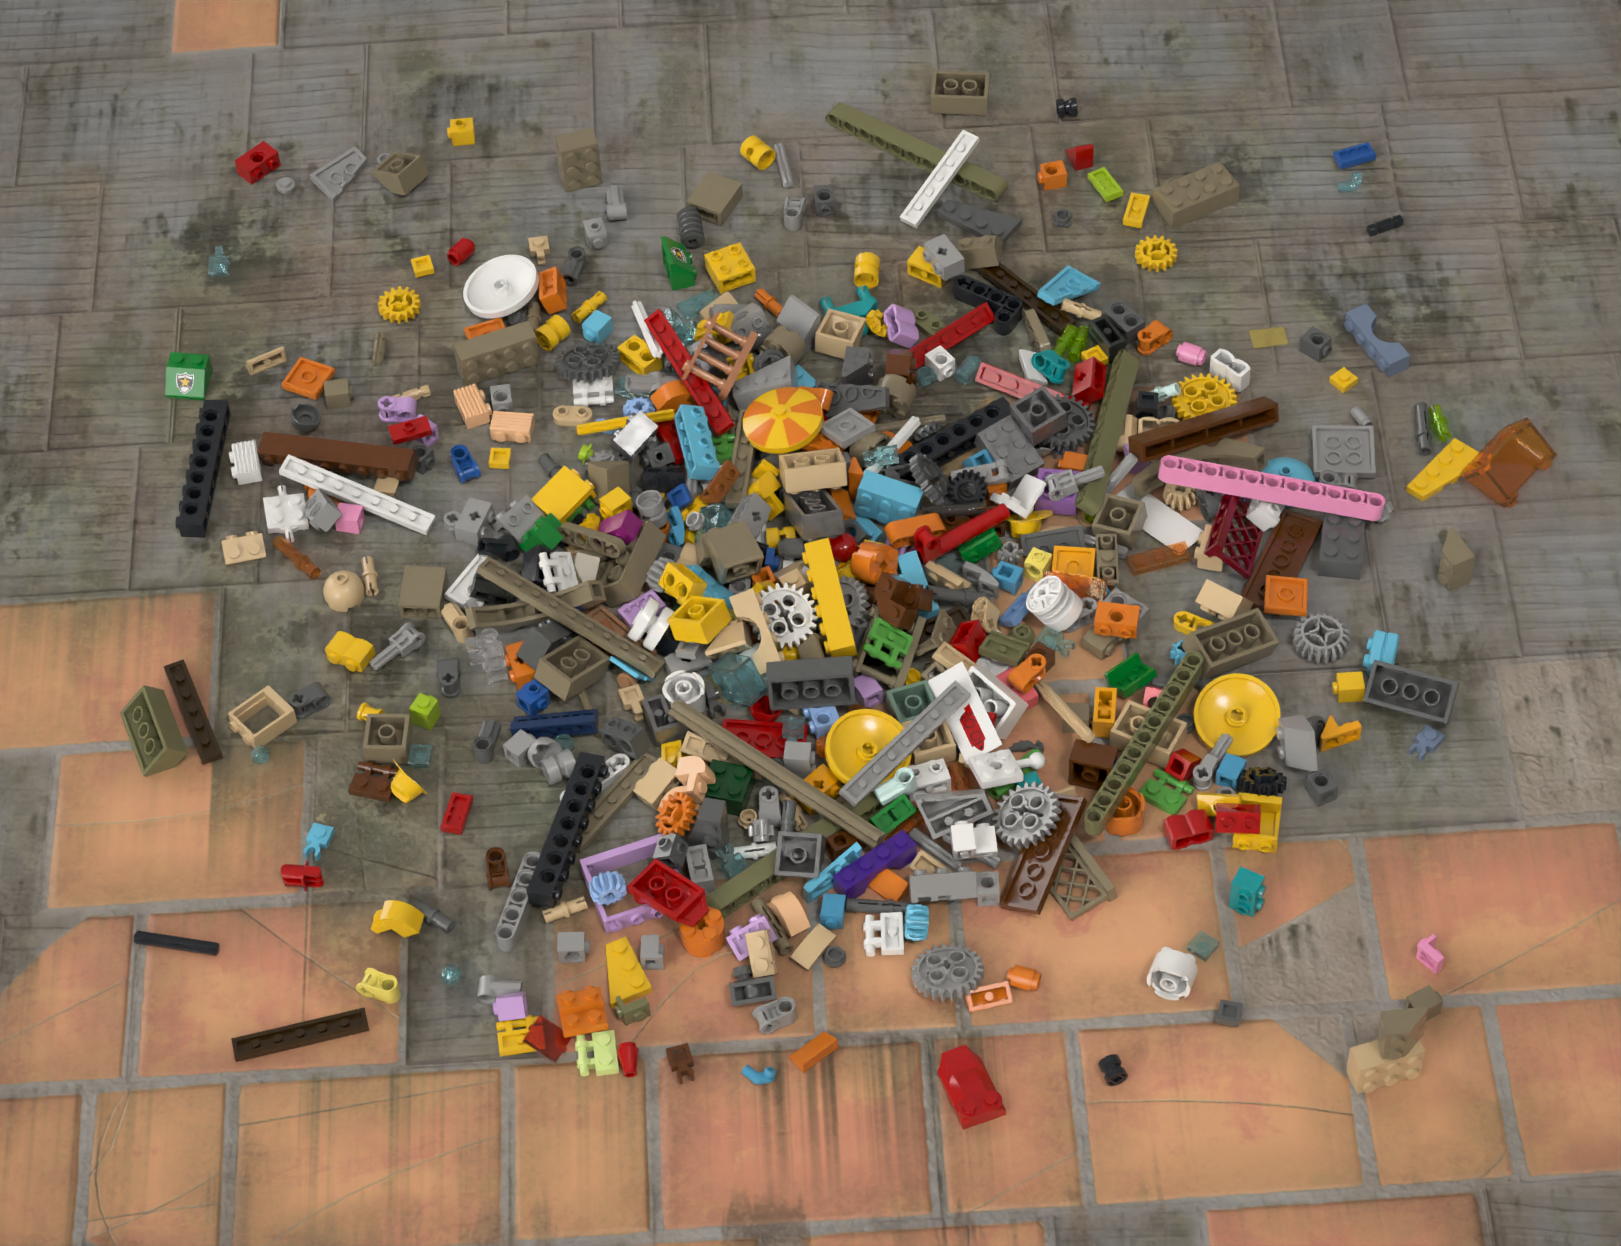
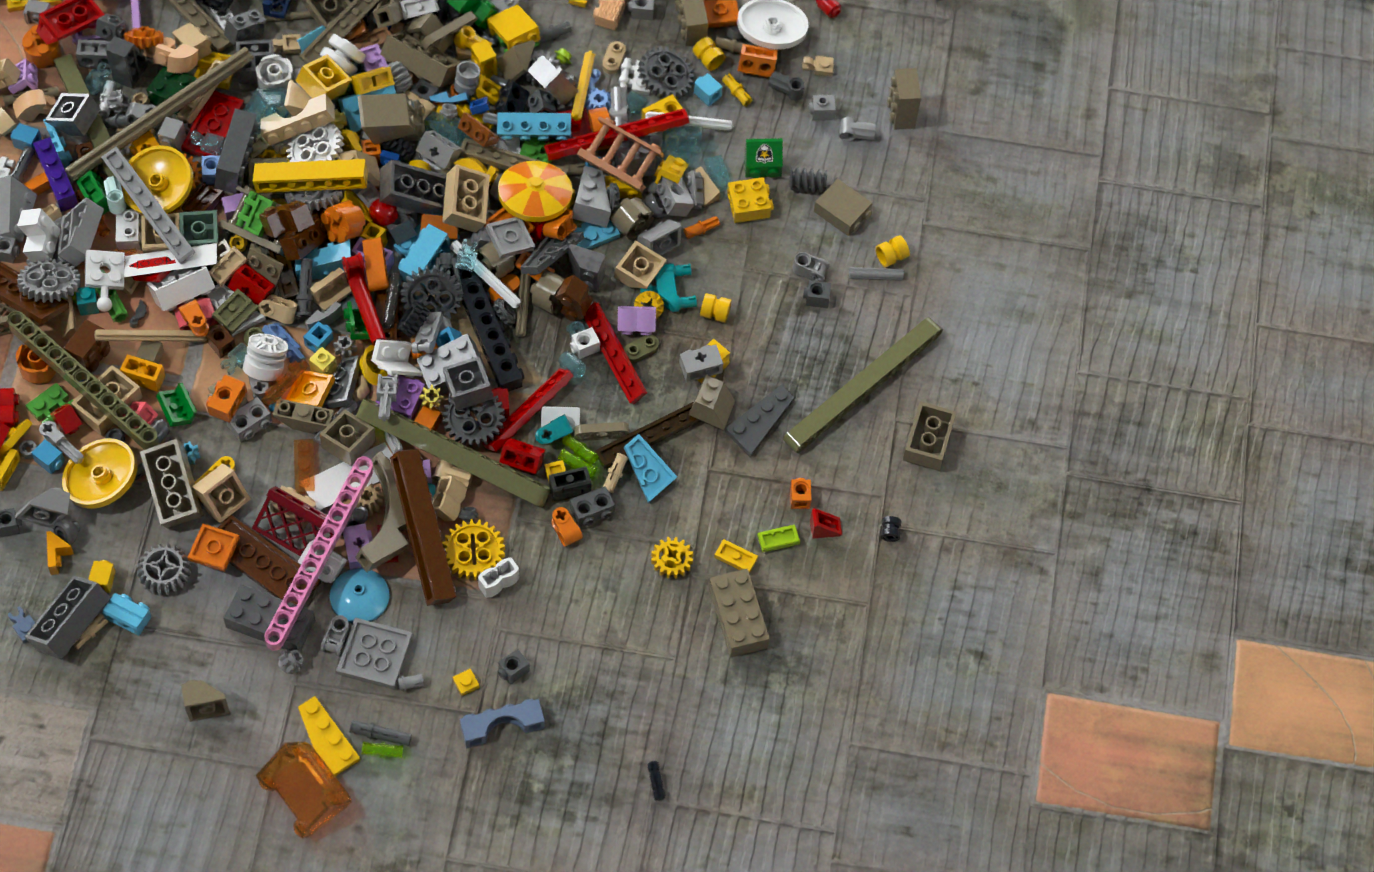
camera: 95 degrees right, 10 degrees up
yellow brick [447,117,475,146] -> none
magenta brick [596,509,643,546] -> none
orange slope [848,457,864,499] -> none
white plate [900,130,980,229] -> none
black beam [953,275,1022,336] -> none
dark grey plate [1053,209,1073,227] -> none
black brick [1135,391,1159,422] -> none
light aqua pin [1149,382,1181,403] -> none
bright pink brick [1176,342,1207,366] -> none
black gear [1239,767,1287,796] -> none
clear yellow sticker [1249,326,1288,348] -> none
blue plate [1333,142,1376,169] -> none
clear light blue arm [1337,172,1363,192] -> none
none -> light yellow gear [419,384,444,410]

